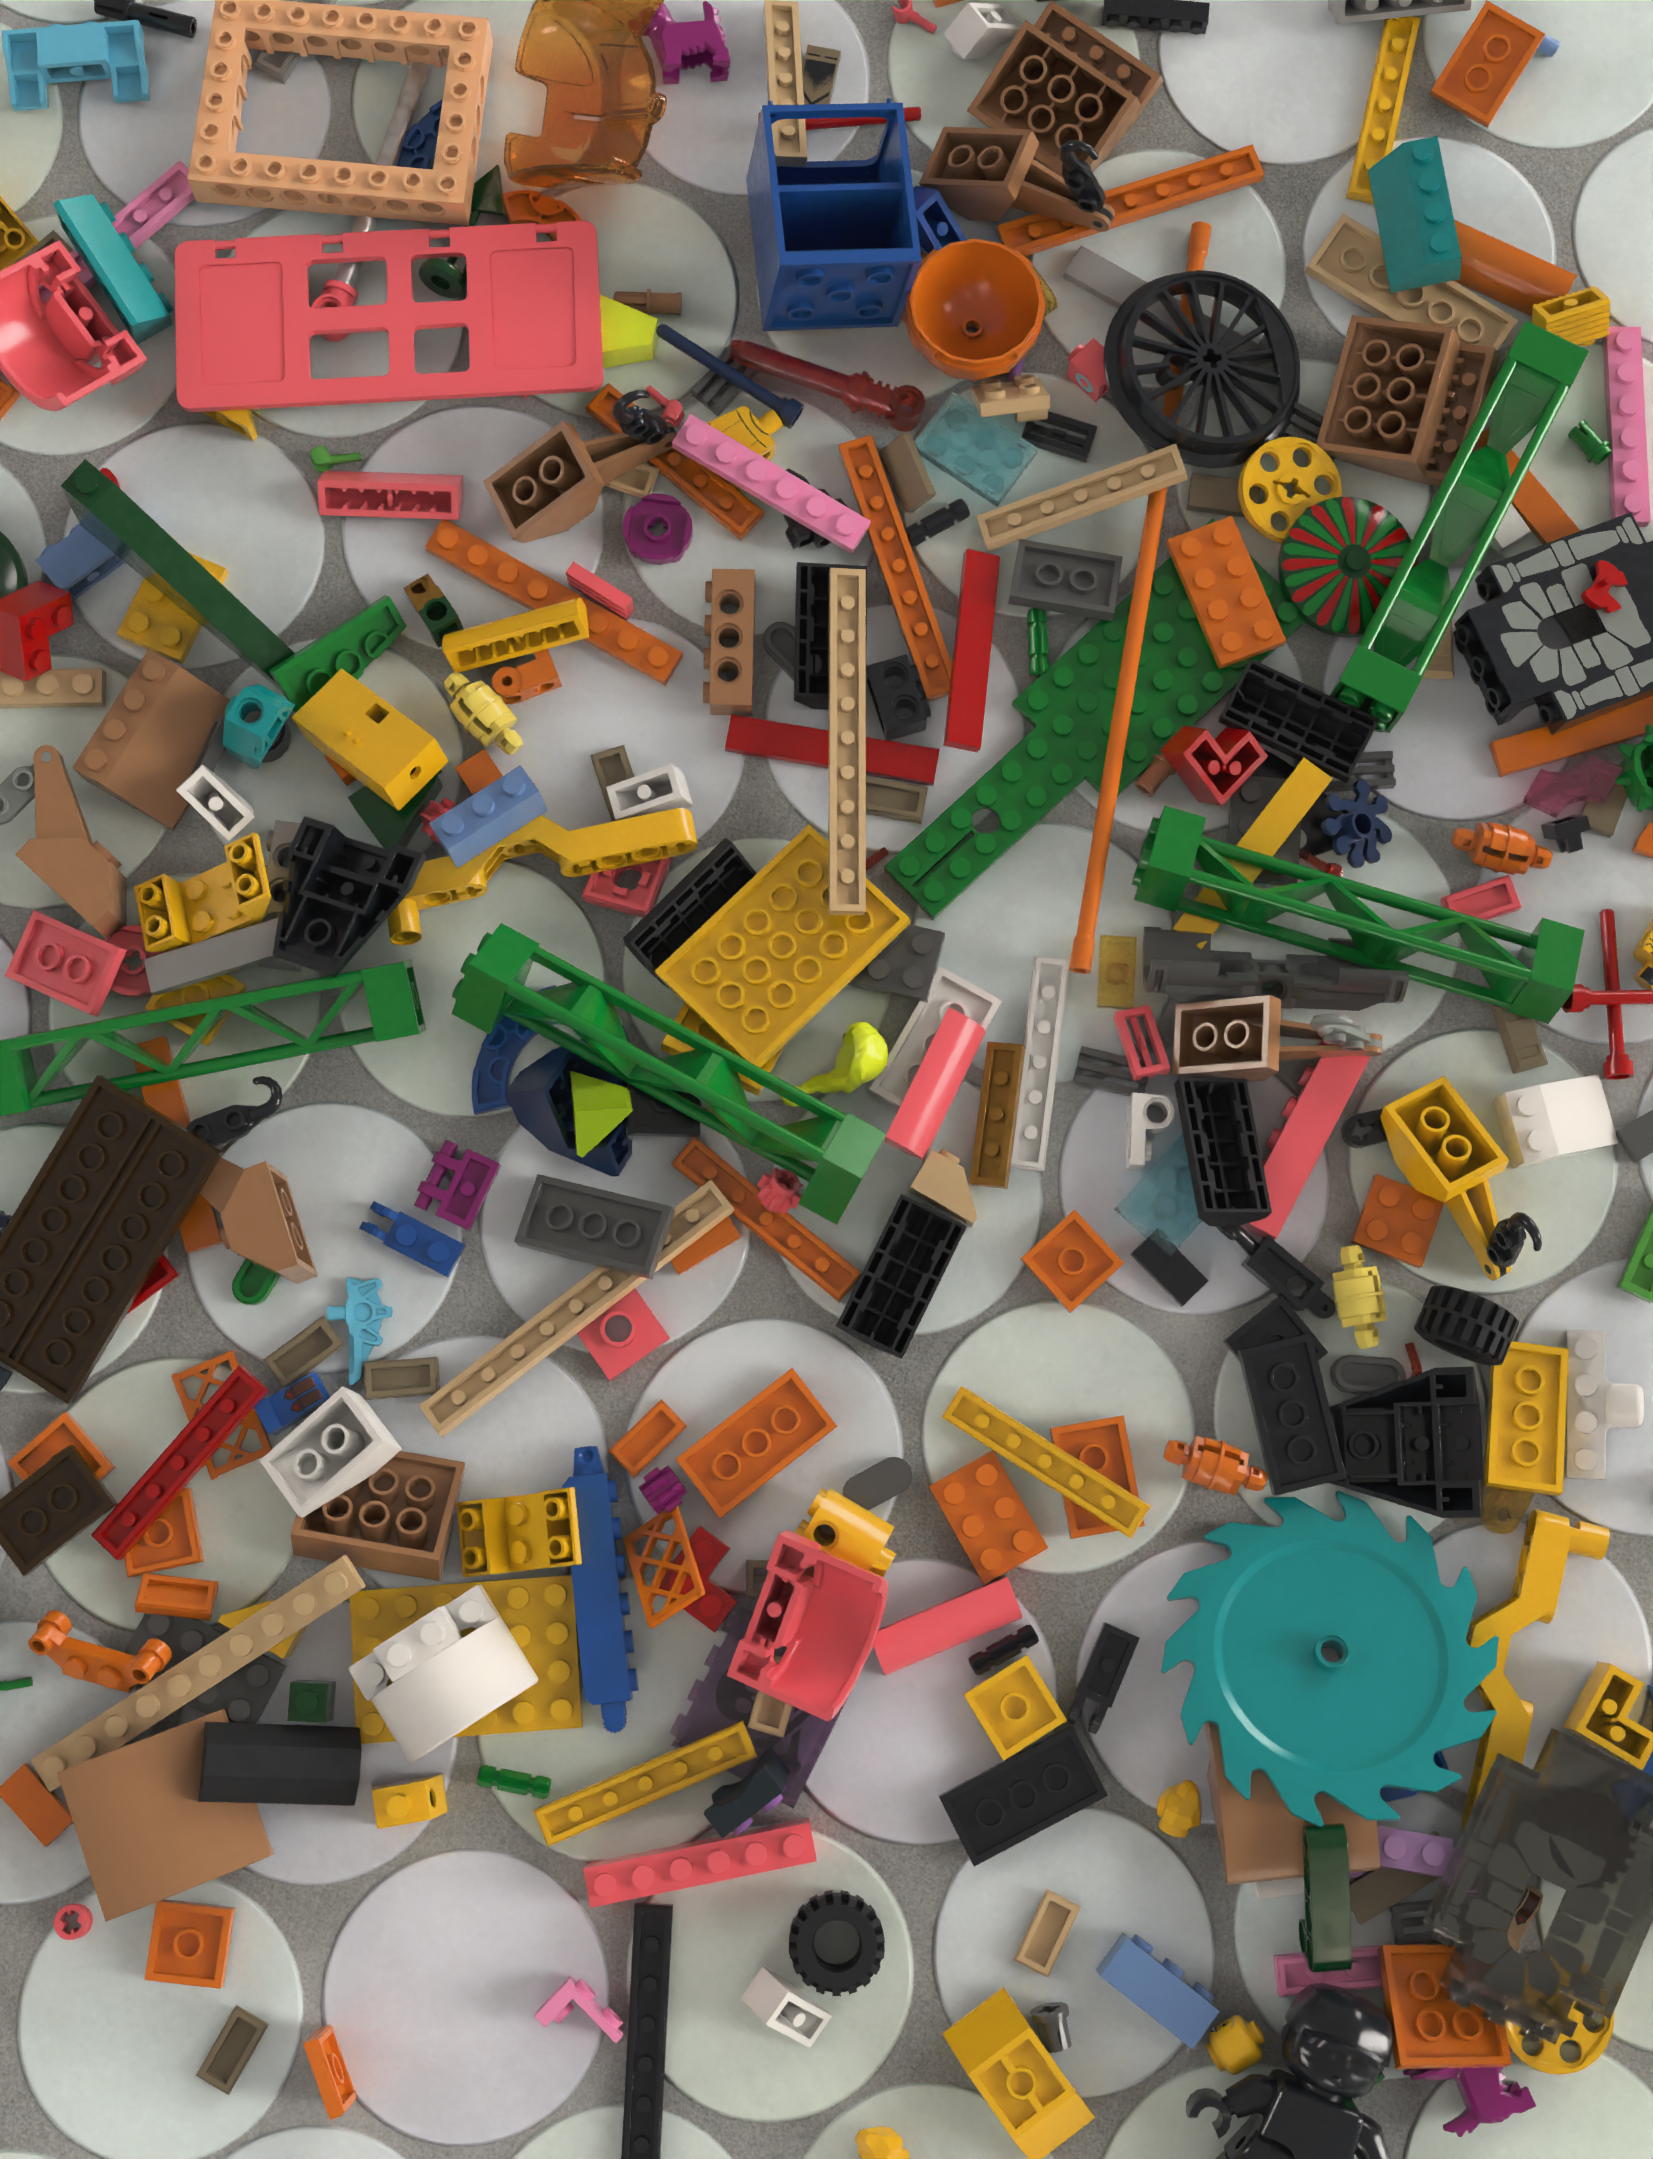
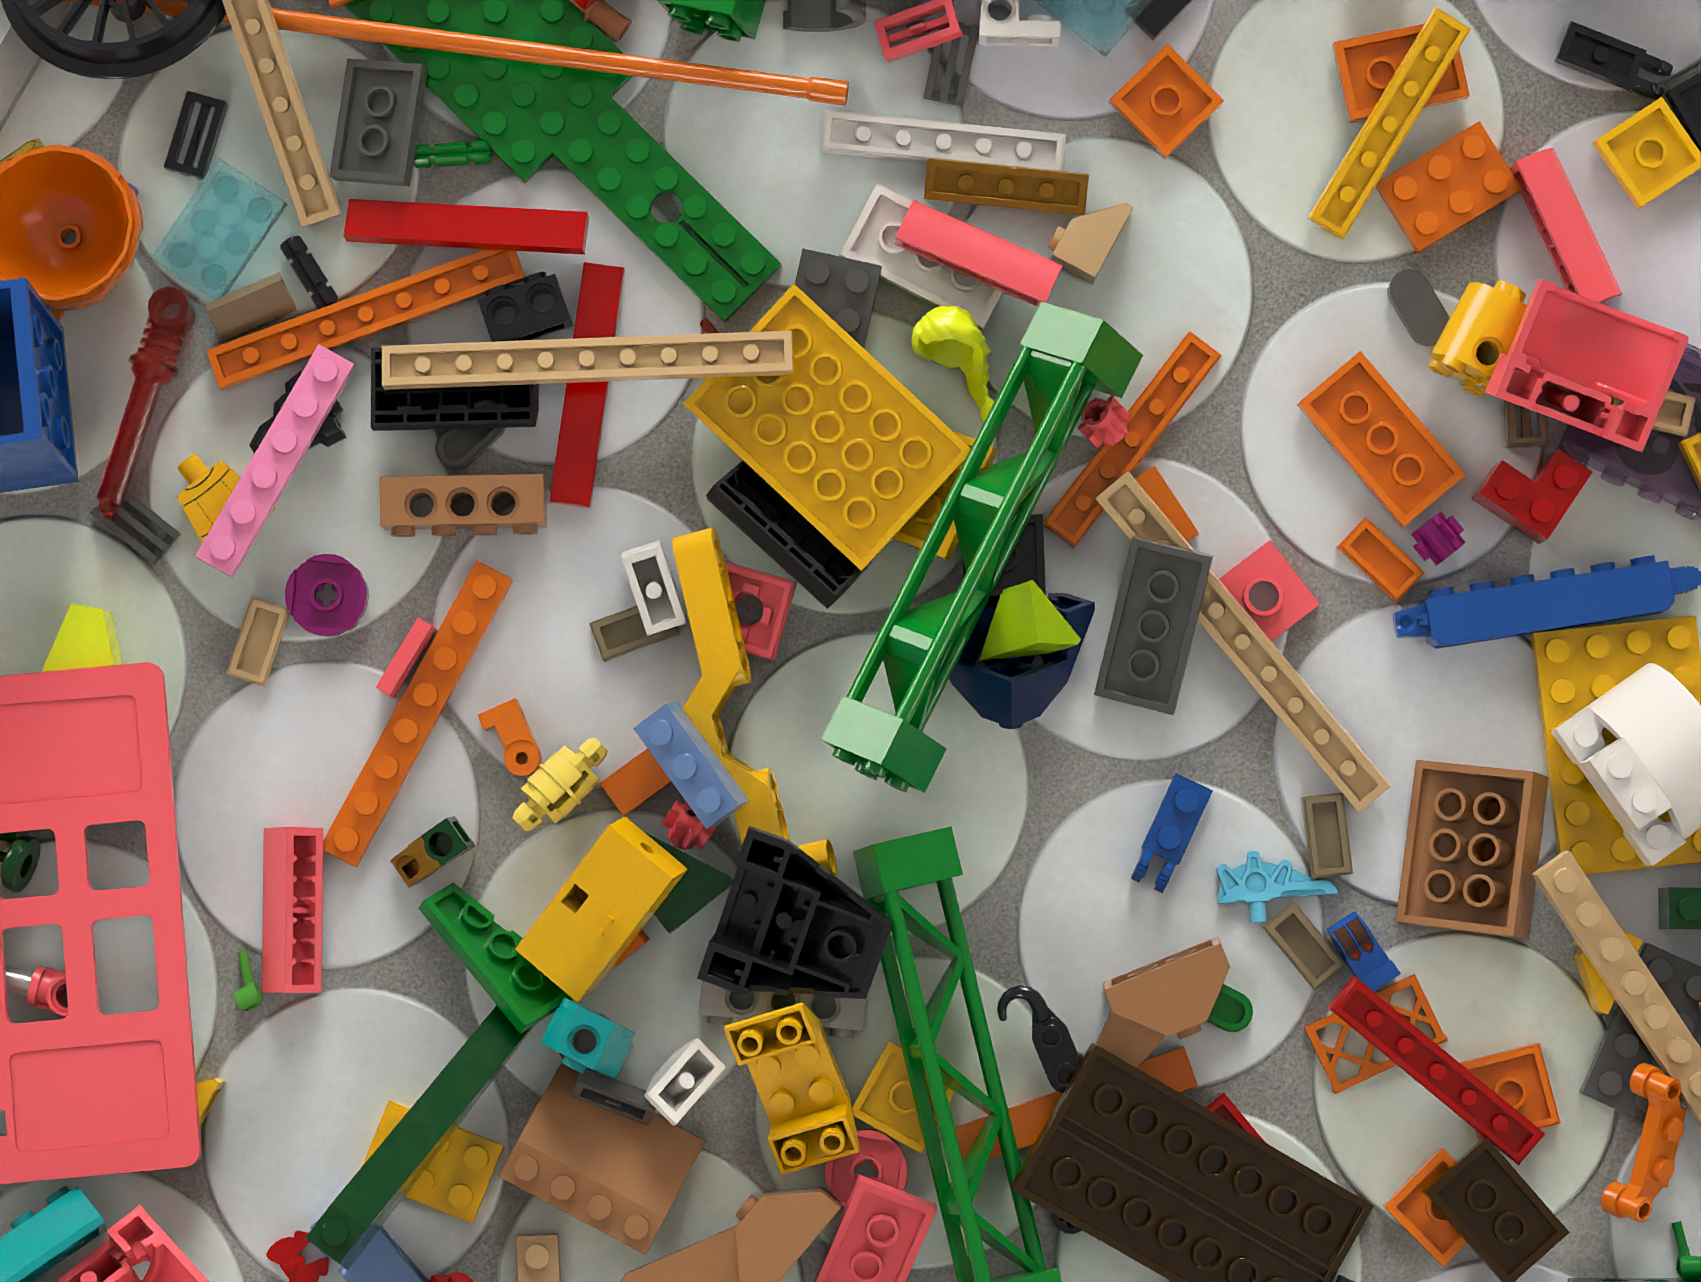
camera: 90 degrees left, 5 degrees up
orange tile [135,1573,219,1621] -> none
light grey tile [143,918,278,996] -> none
white slope [259,1386,402,1518] -> none
magenta plate [414,1140,501,1231] -> none
yellow brick [442,598,589,673] -> none
yellow slope [456,1487,582,1578] -> none
blue tile [472,985,557,1115] -> none
medium nougat slope [483,390,678,543] -> none
orange tile [585,383,764,541] -> none
medium nougat axle [613,289,682,316] -> none
orange window [623,1506,705,1629] -> none
coral hand [645,385,685,427] -> none
dark blue piece [656,324,804,429] -> none
black piece [836,1194,967,1359] -> none
dark tan tile [866,776,928,824] -> none
black axle [968,1625,1039,1675] -> none
tan plate [971,374,1051,423] -> none
coral brick [1066,338,1109,402] -> none
clear yellow plate [1097,935,1137,1009] -> none

